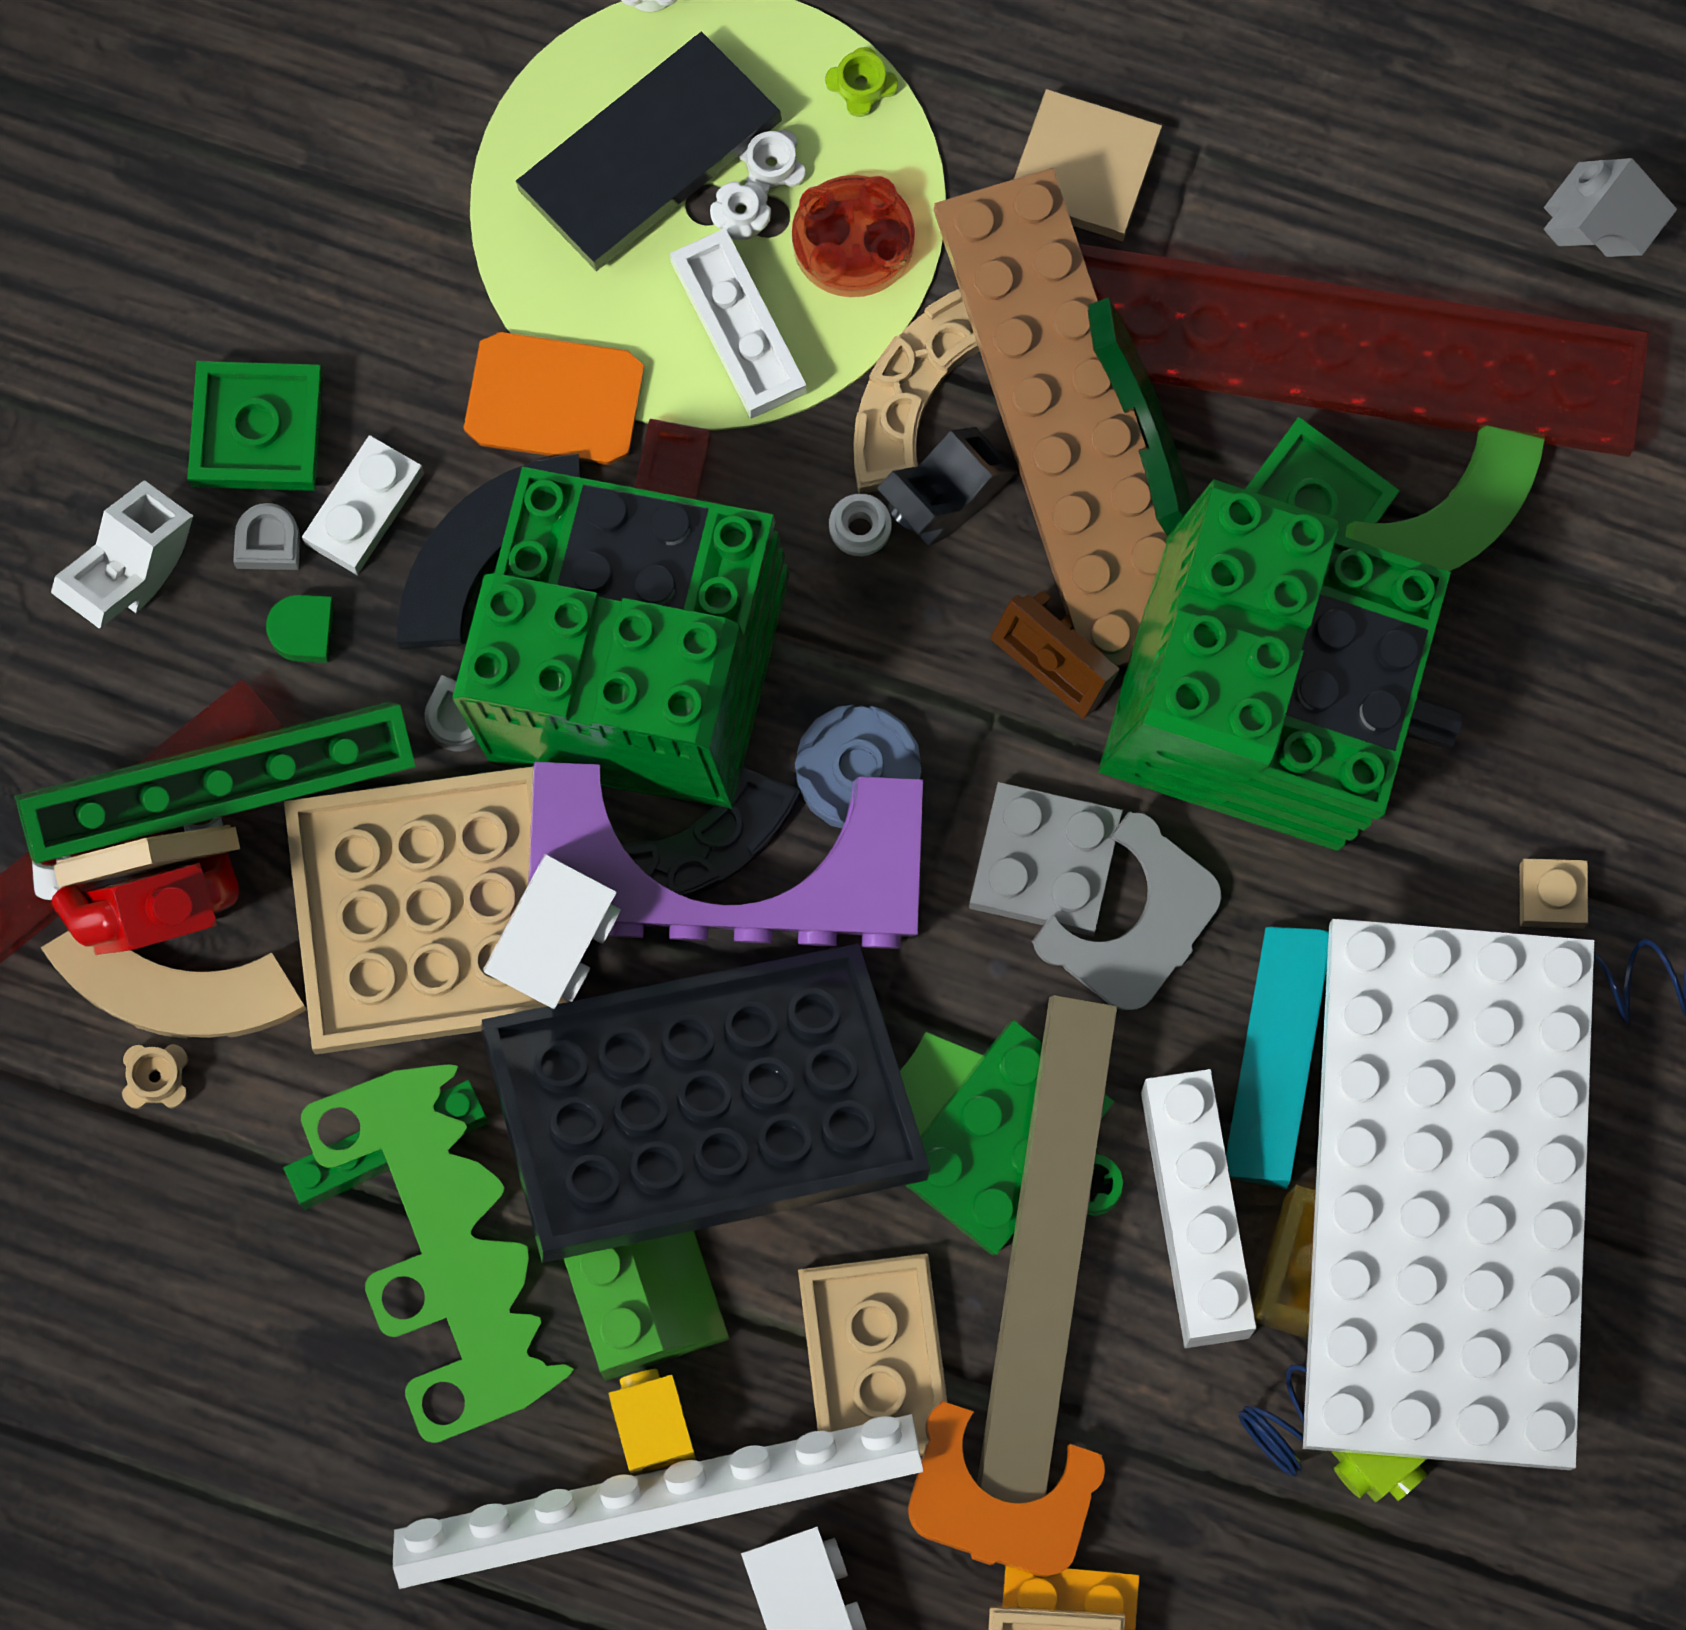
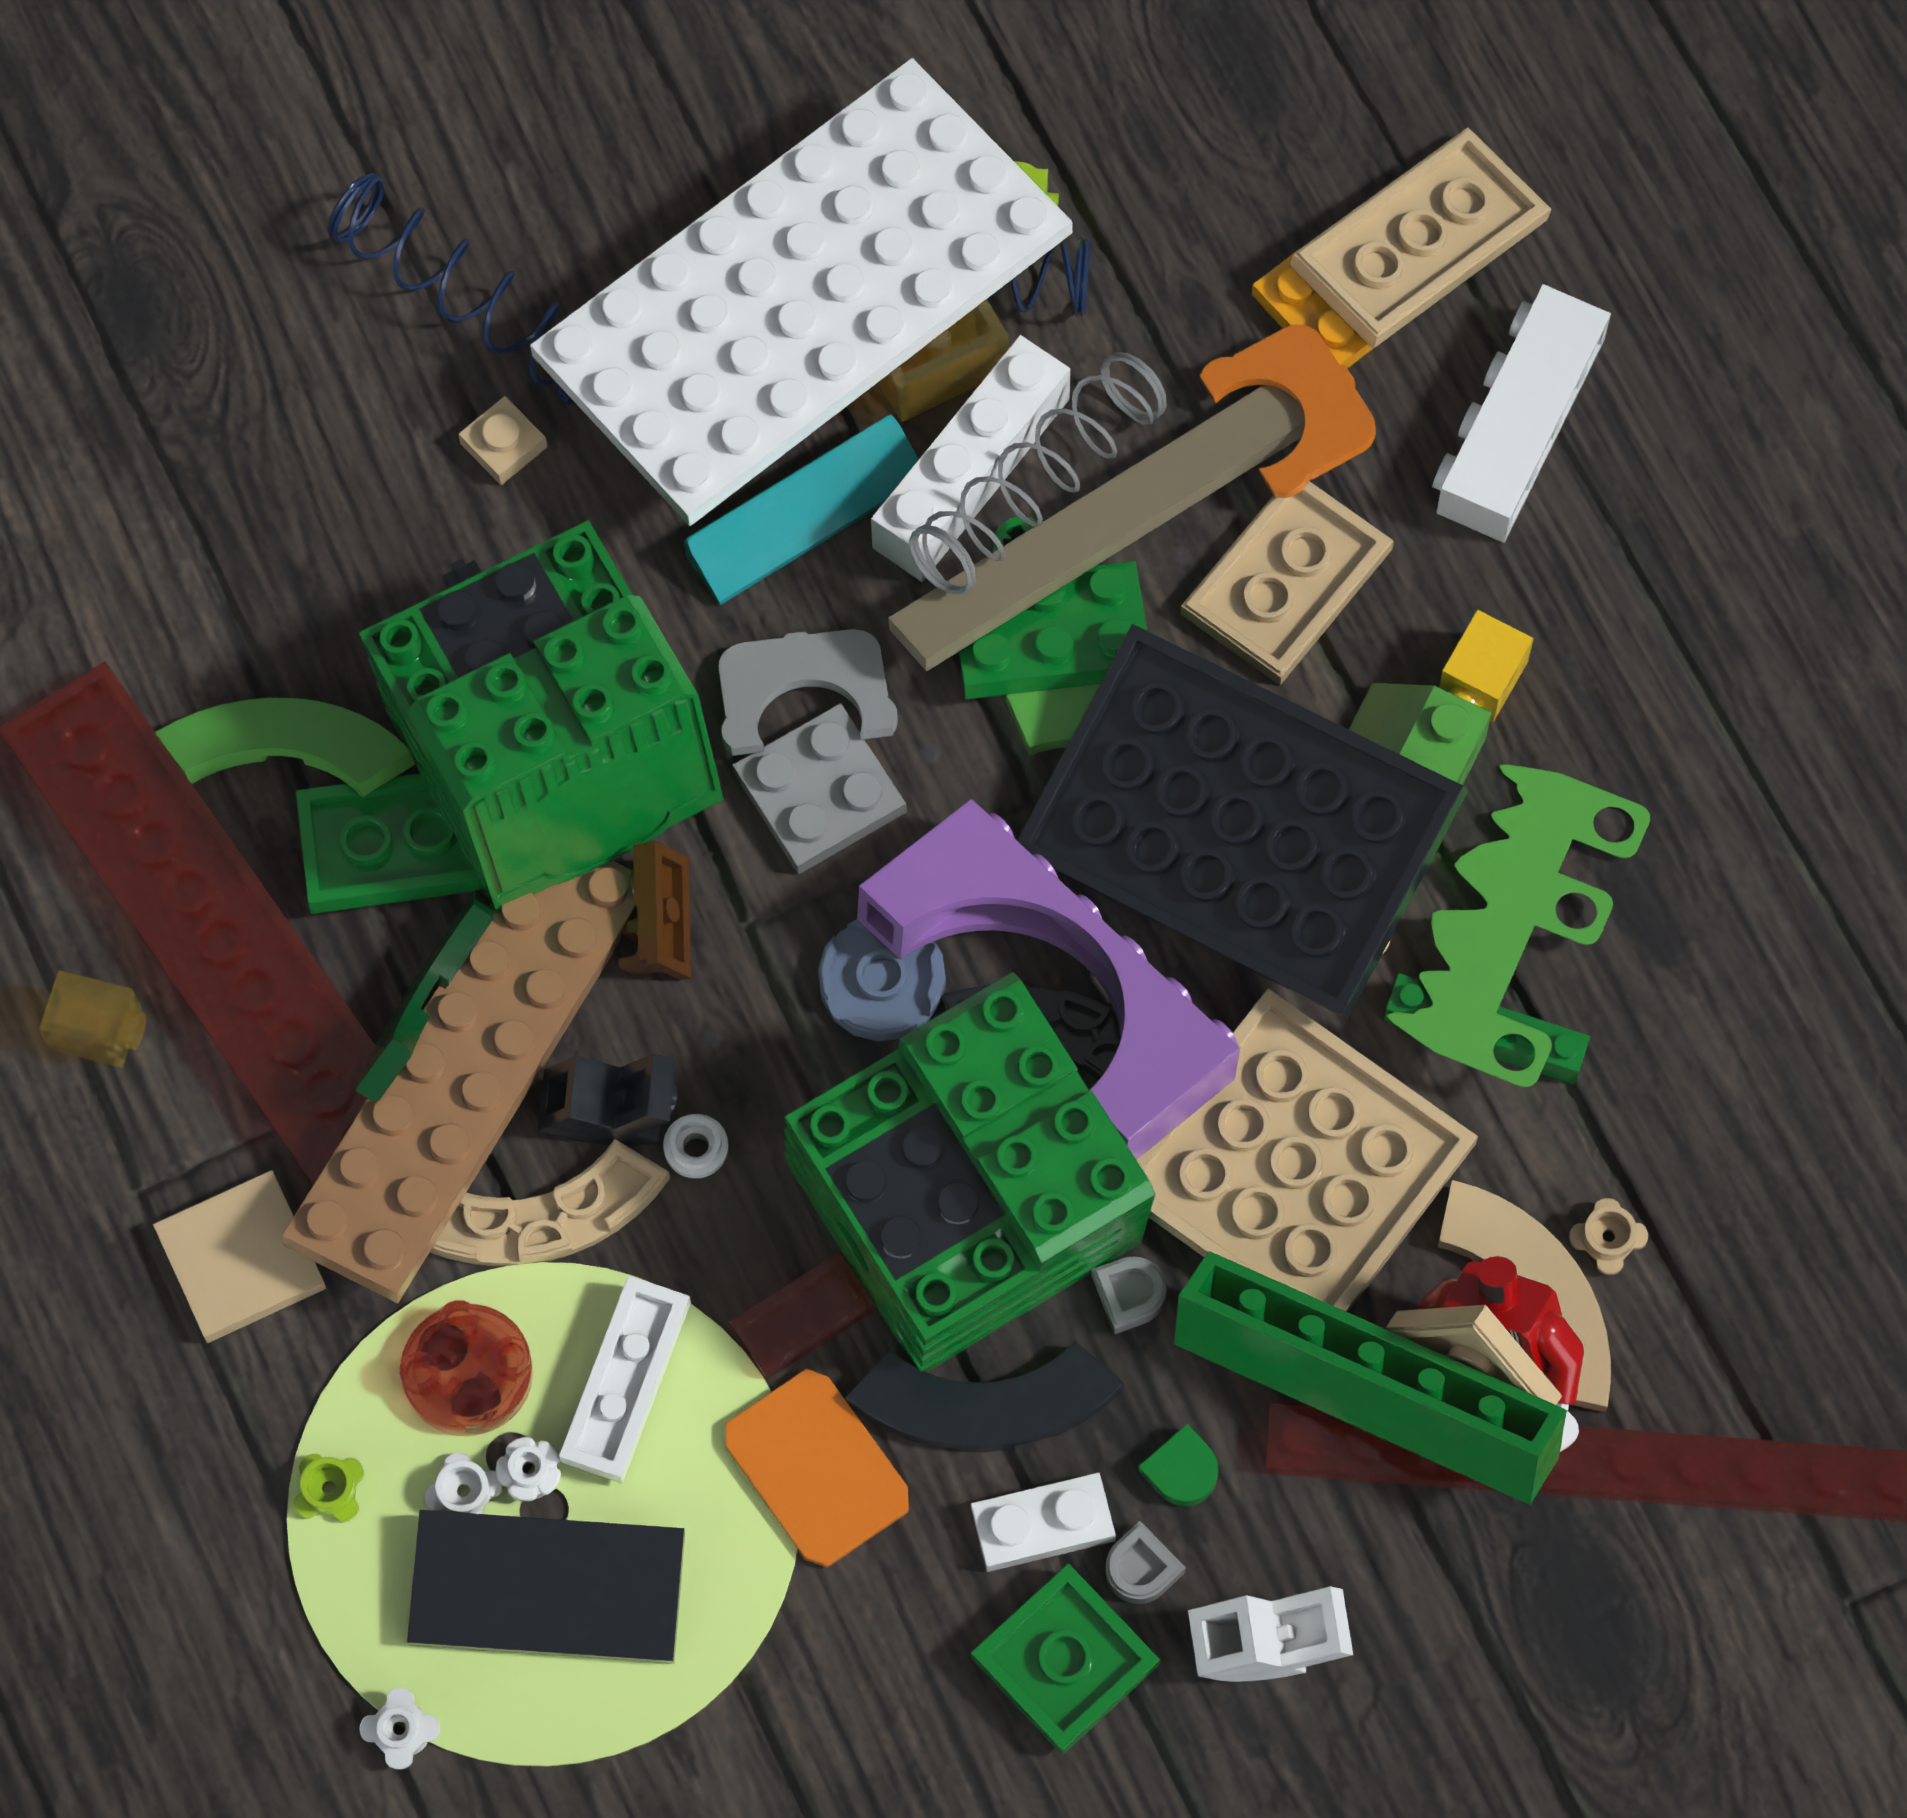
camera: 135 degrees left, 5 degrees down
white plate [393,1414,923,1589] -> none
white brick [483,854,621,1009] -> none
none -> clear yellow brick [39,970,146,1068]
none -> light grey piece [909,352,1167,595]

